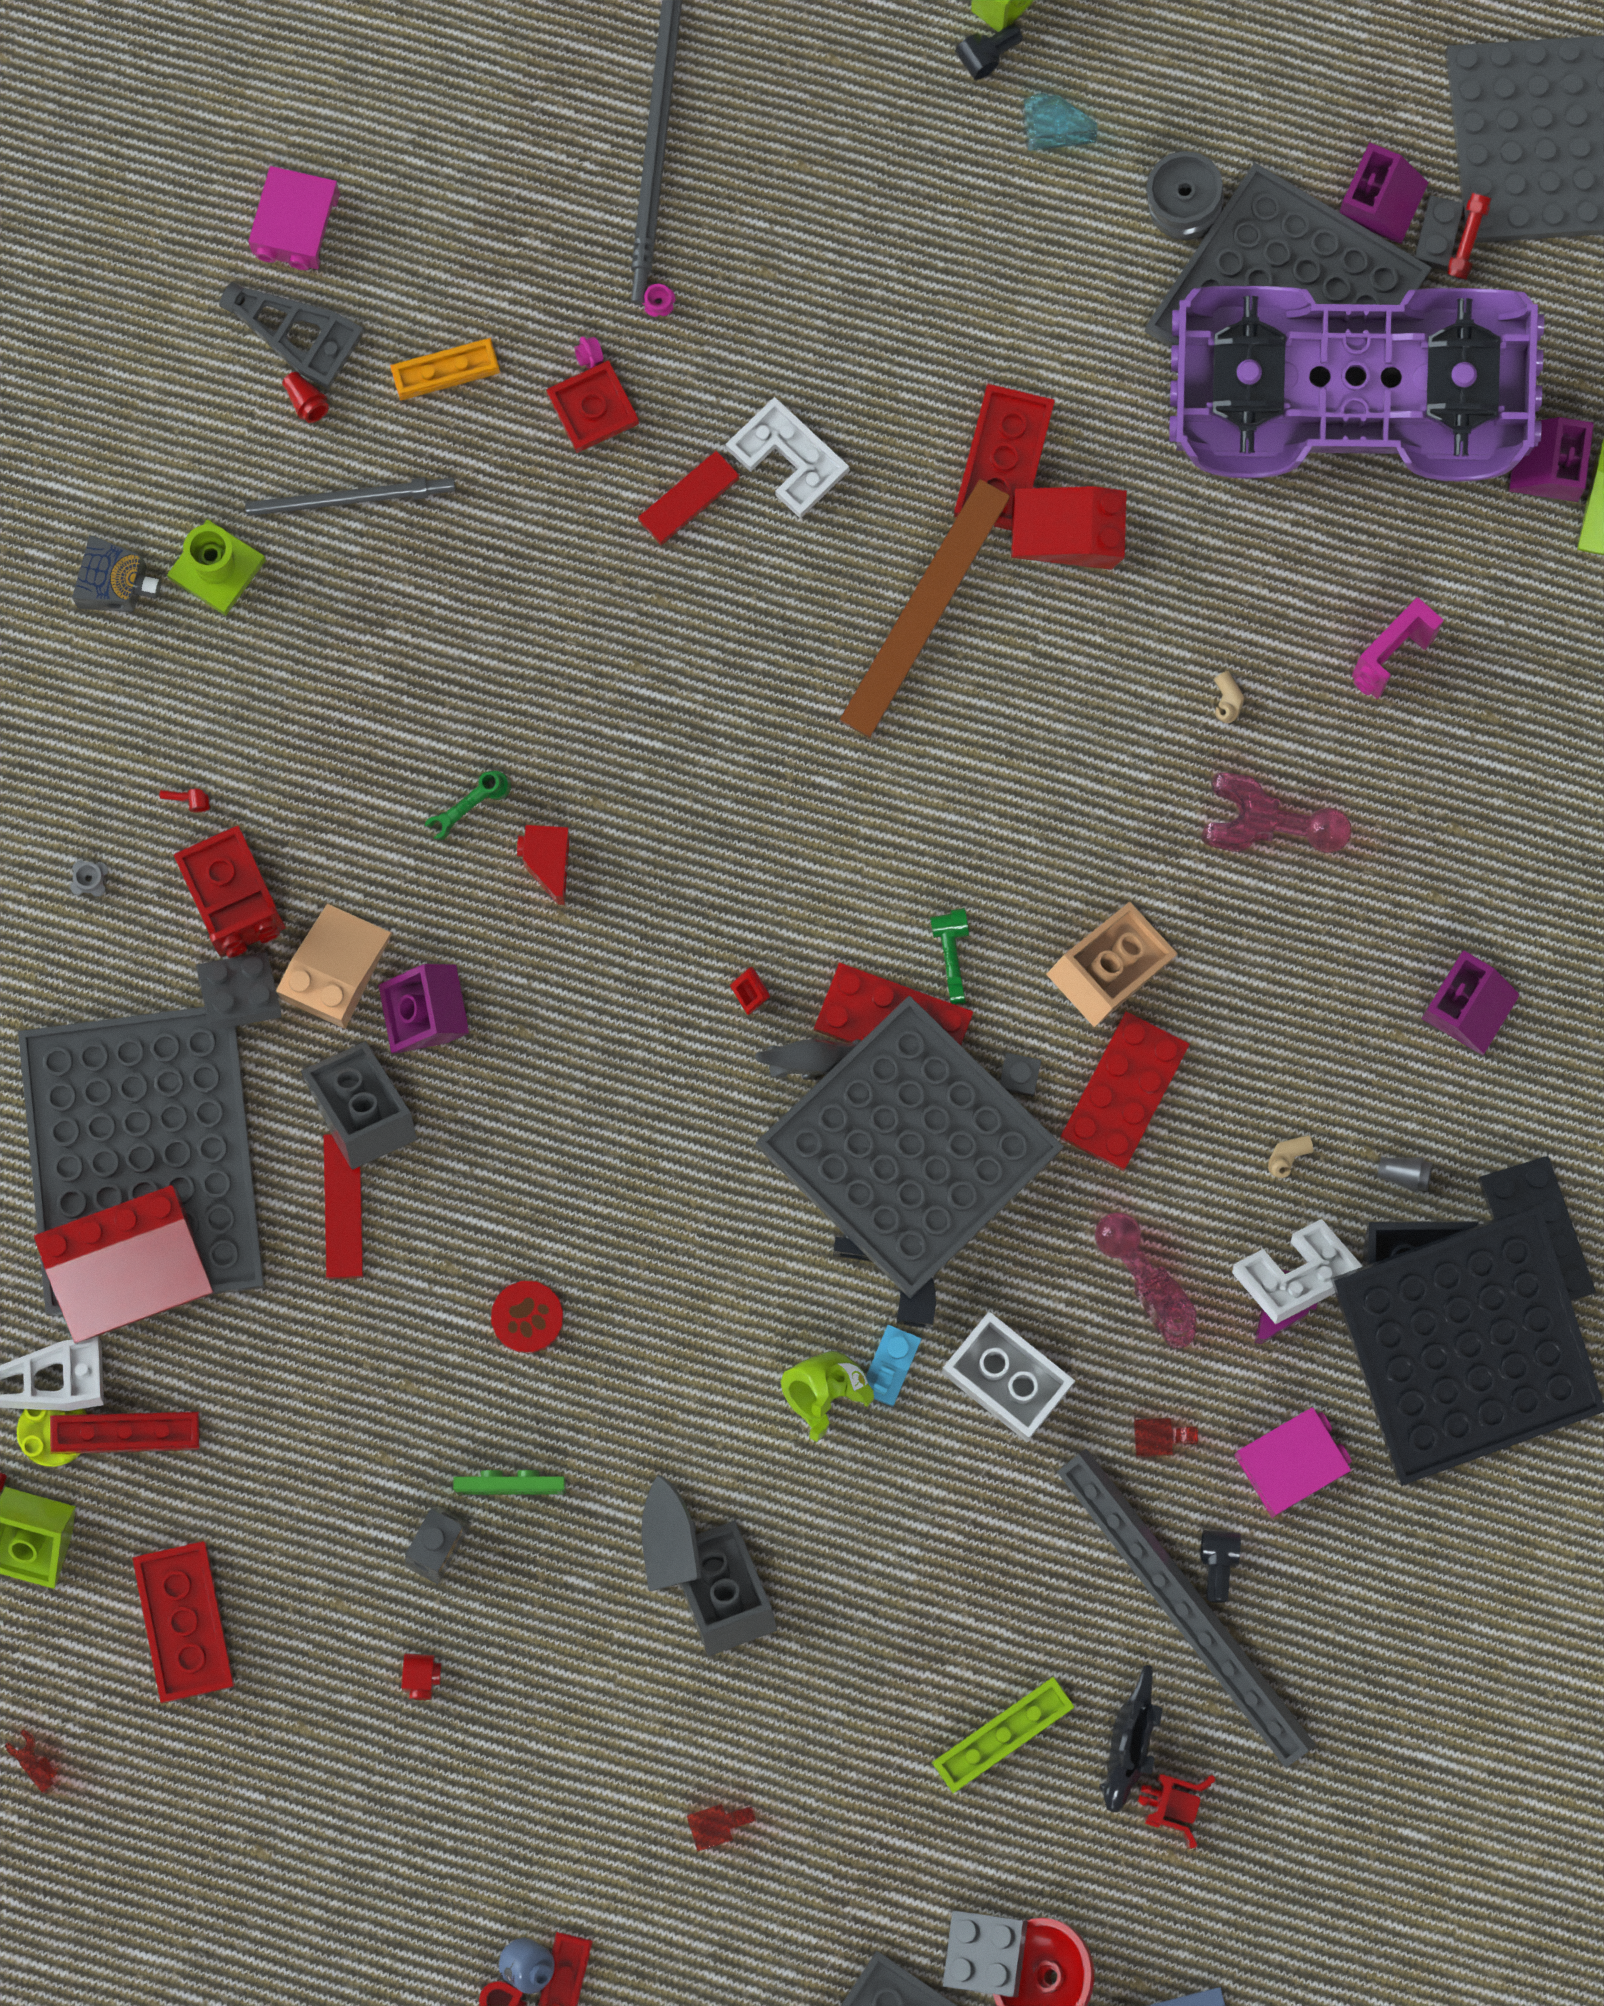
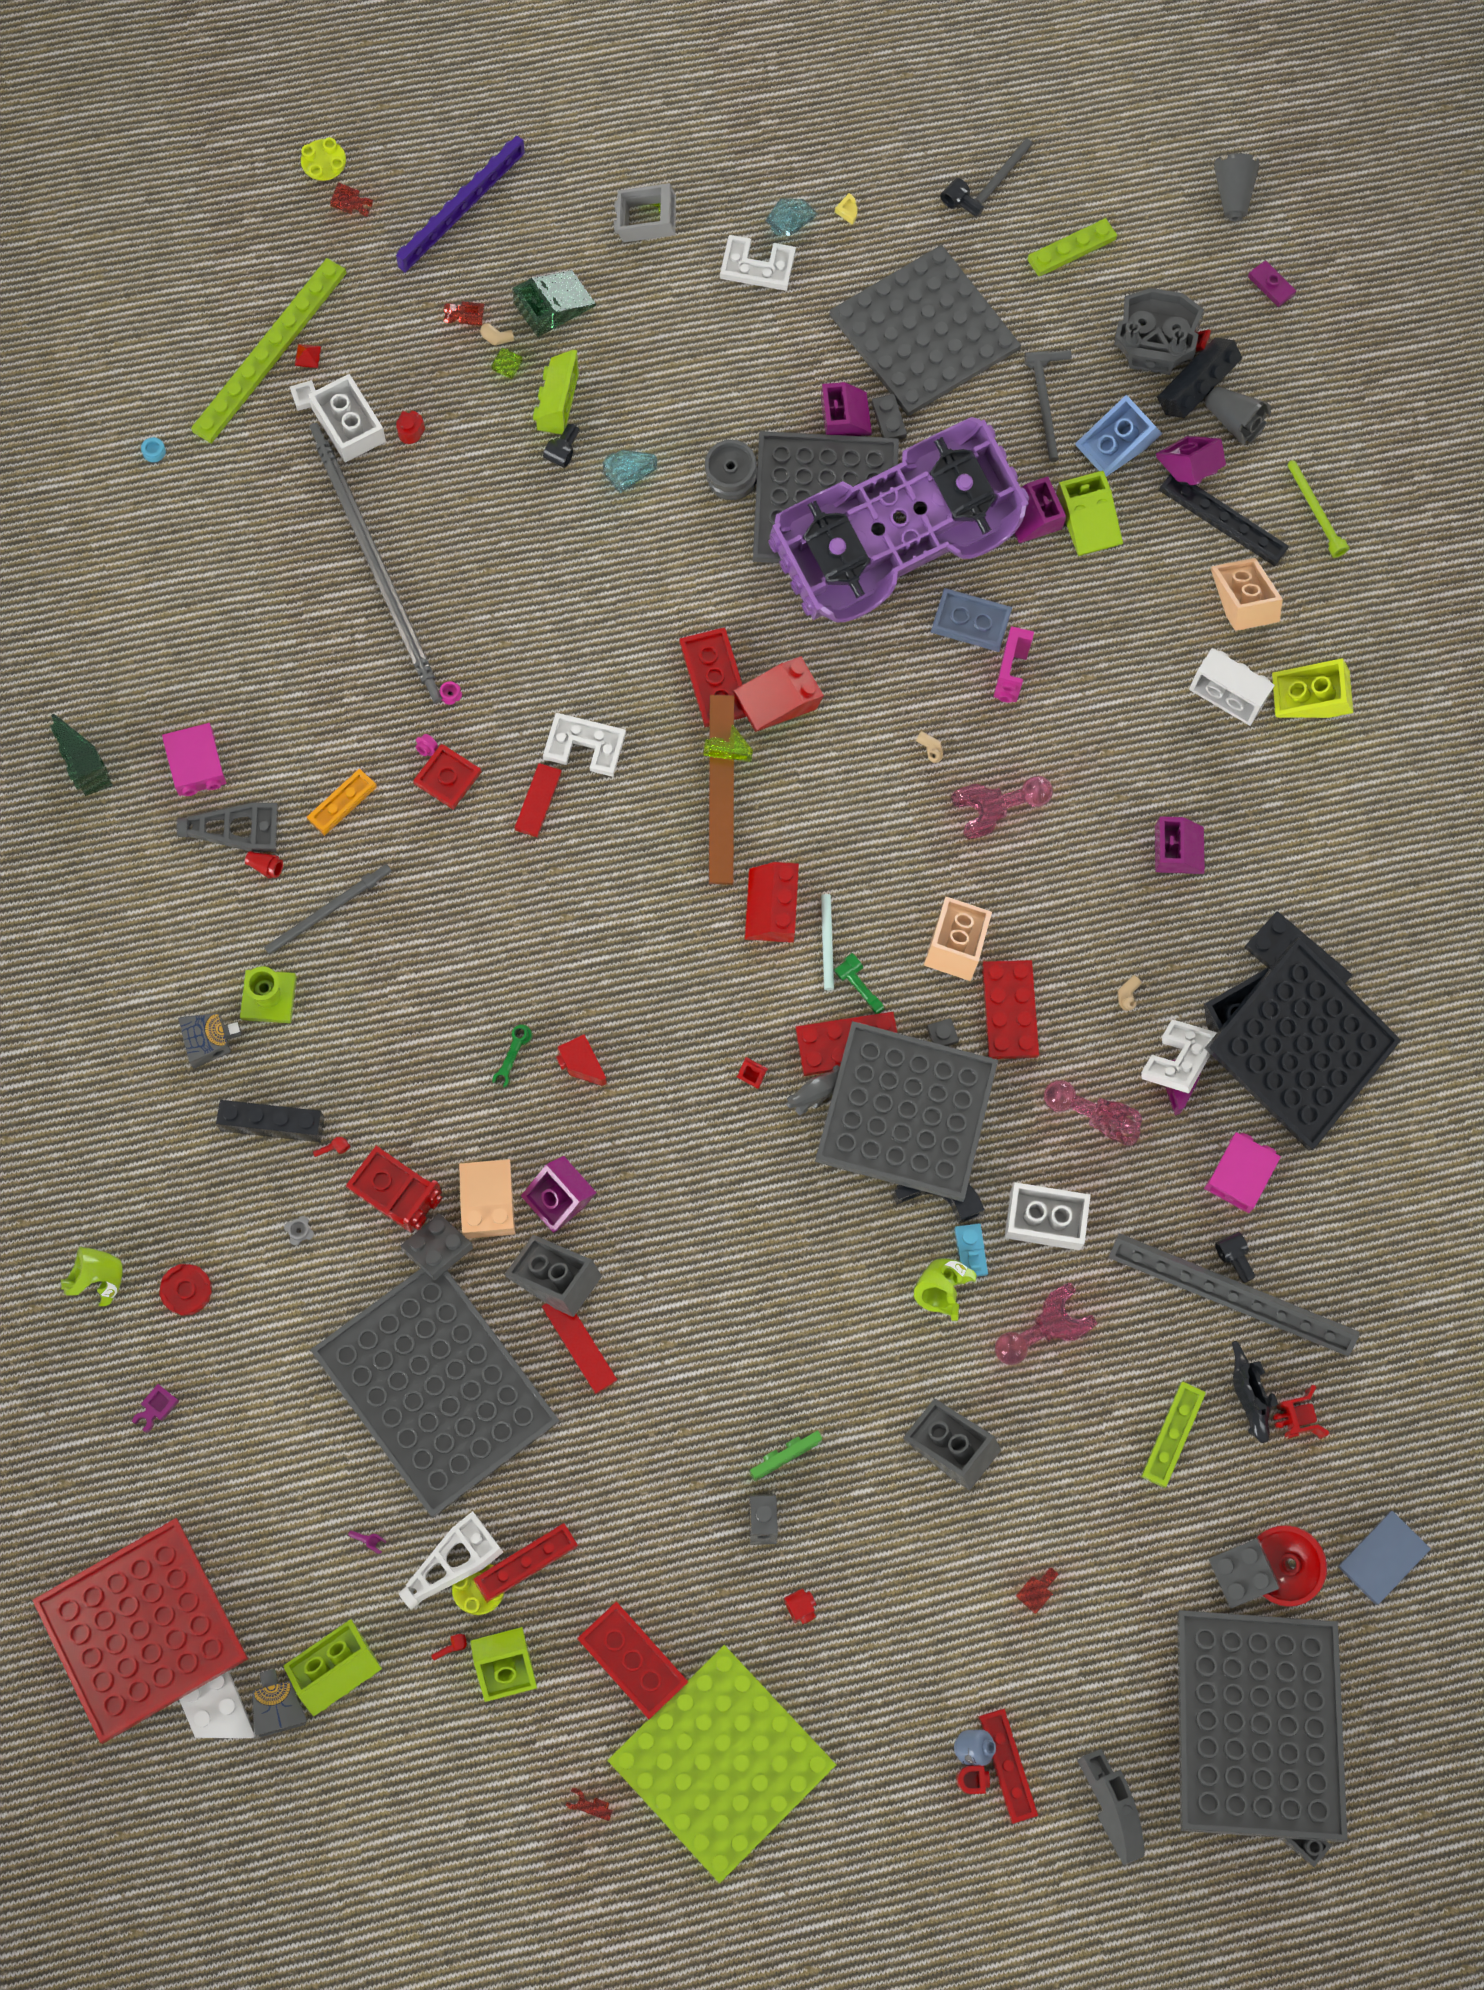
camera: 35 degrees left, 5 degrees down
slope [34,1185,214,1344] -> none
red tile [491,1281,564,1354] -> none
dark grey shield [642,1475,701,1591] -> none
clear red plate [1134,1418,1198,1458] -> none
flat silver cone [1377,1157,1433,1193] -> none
red bar [1447,193,1491,280] -> none
none -> clear green slope [50,714,113,796]
none -> black brick [216,1100,325,1143]
none -> lime plate [607,1645,836,1884]
none -> clear neon green slope [703,725,753,762]
none -> red slope [745,862,799,943]
none -> light aqua bar [821,894,834,991]
none -> sand blue tile [931,588,1012,652]
none -> clear pink piece [995,1283,1098,1365]

